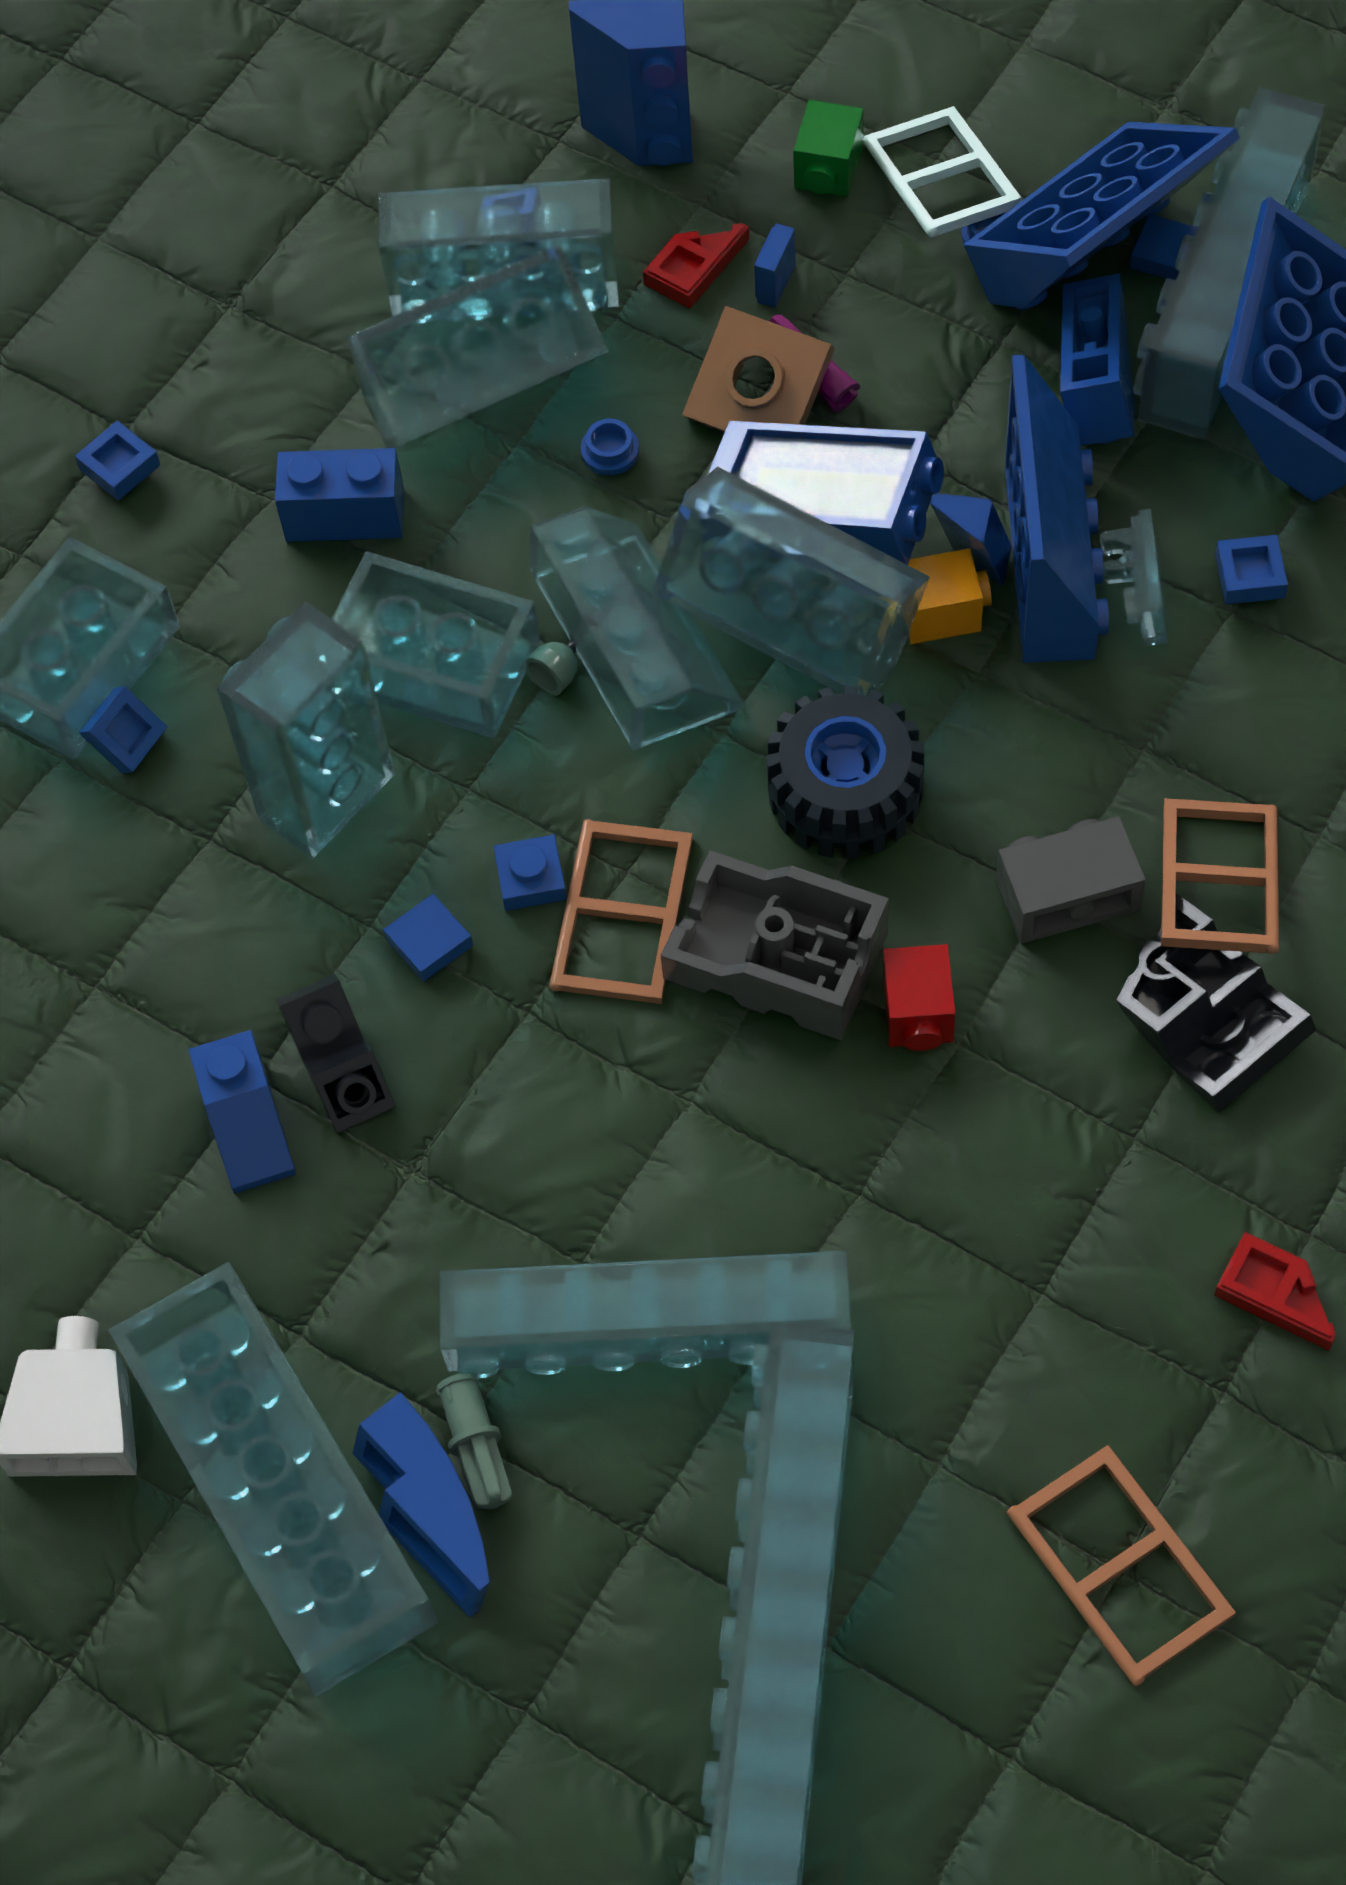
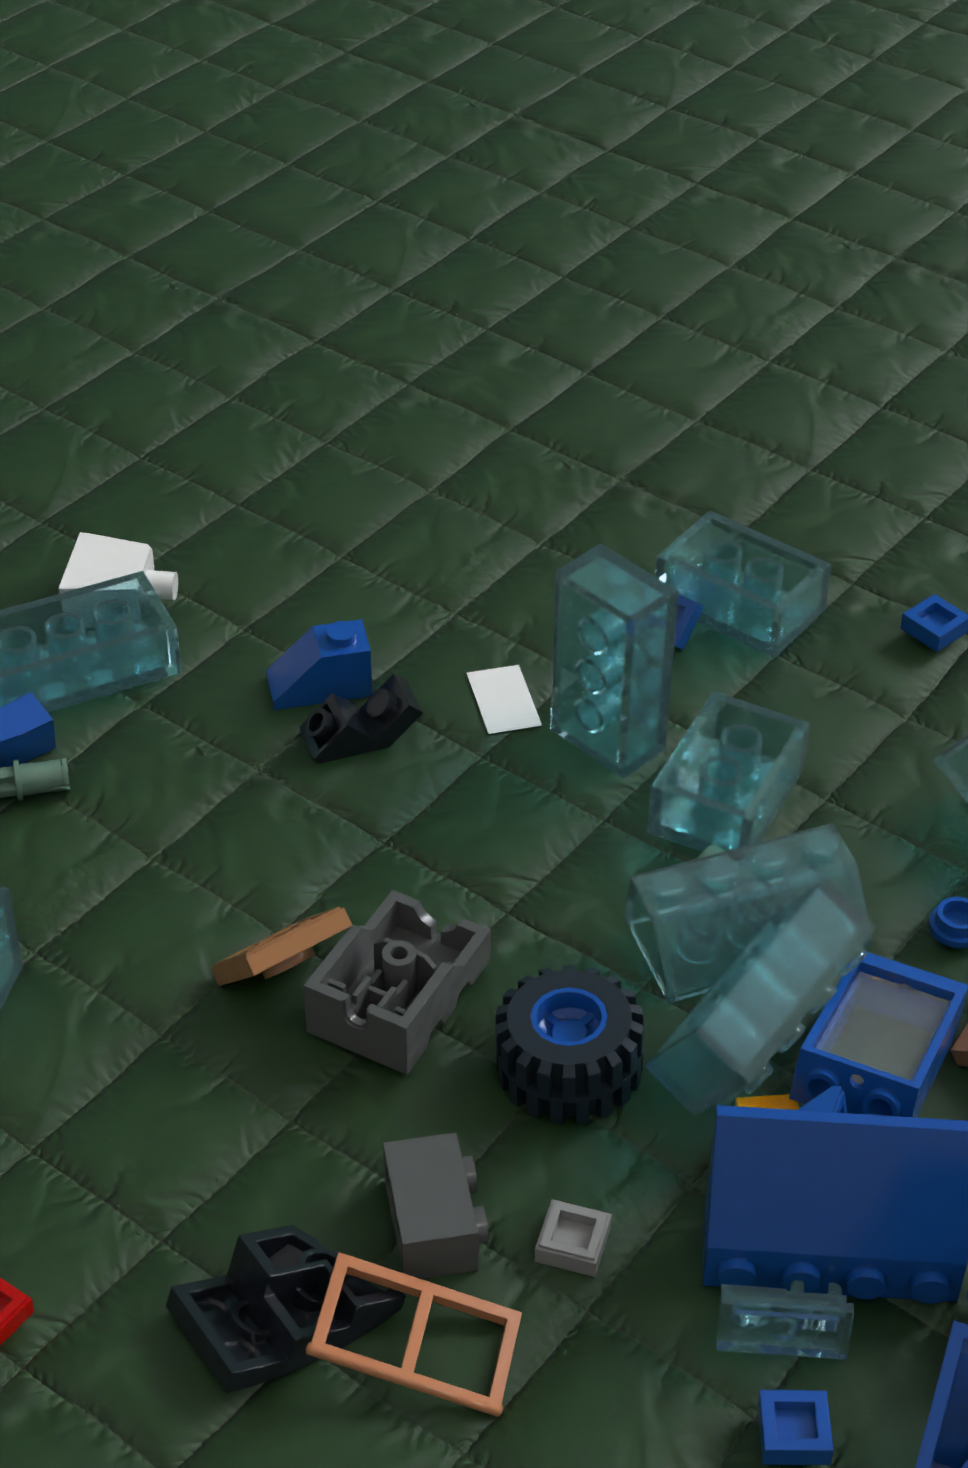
camera: 90 degrees right, 20 degrees down
blue brick [275,448,404,542] -> none
blue tile [383,894,473,982] -> none
clear light blue brick [440,1251,851,1378] -> none
blue plate [493,834,567,911] -> none
nougat window [549,819,693,1004] -> none
red brick [883,944,955,1051] -> none
none -> medium nougat piece [211,907,353,986]
none -> white sticker [467,665,542,734]
none -> light grey tile [534,1199,612,1277]

